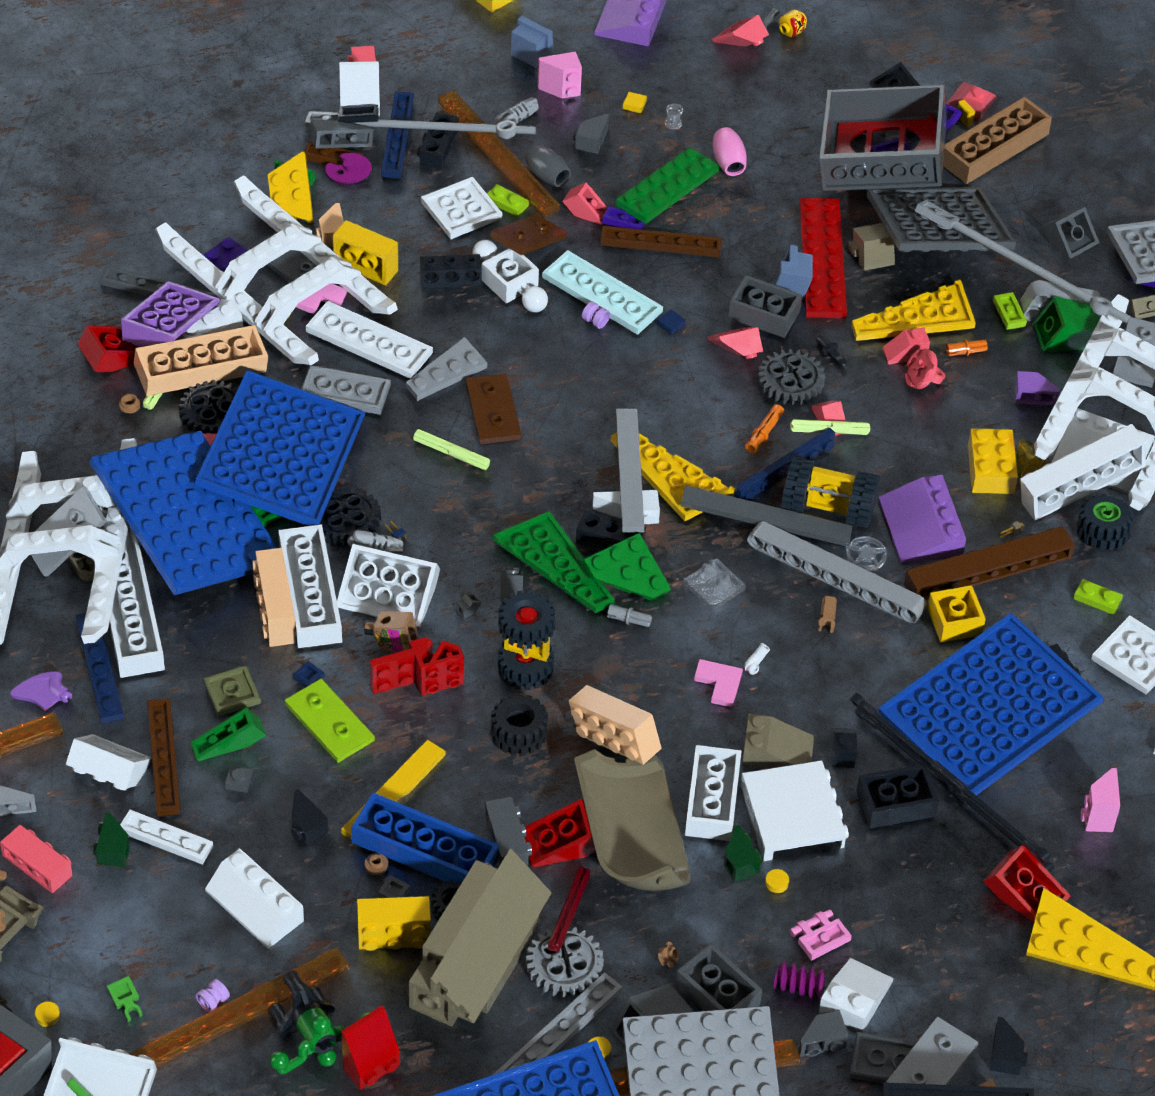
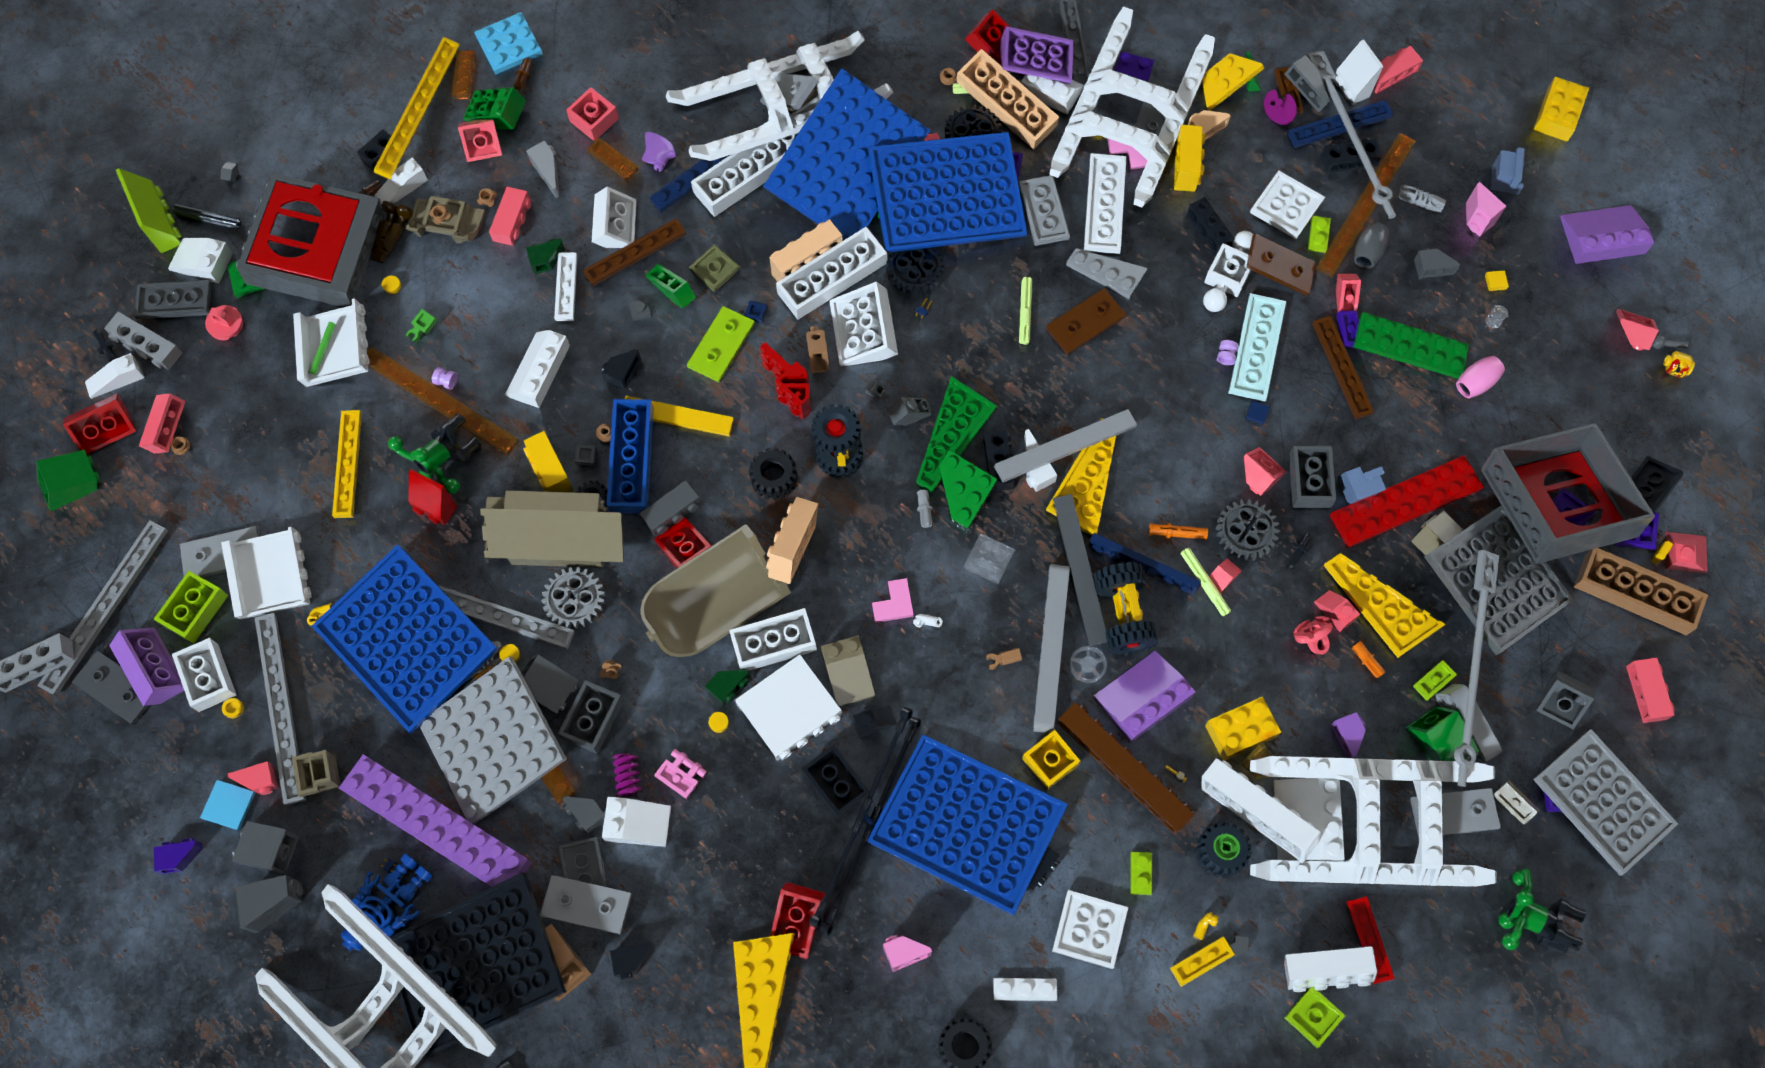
camera: 70 degrees right, 20 degrees up
black tile [338,105,379,123] -> none
light grey hinge [347,530,403,555] -> none
dark red axle [548,867,590,952] -> none
none -> coral brick [1626,658,1675,723]

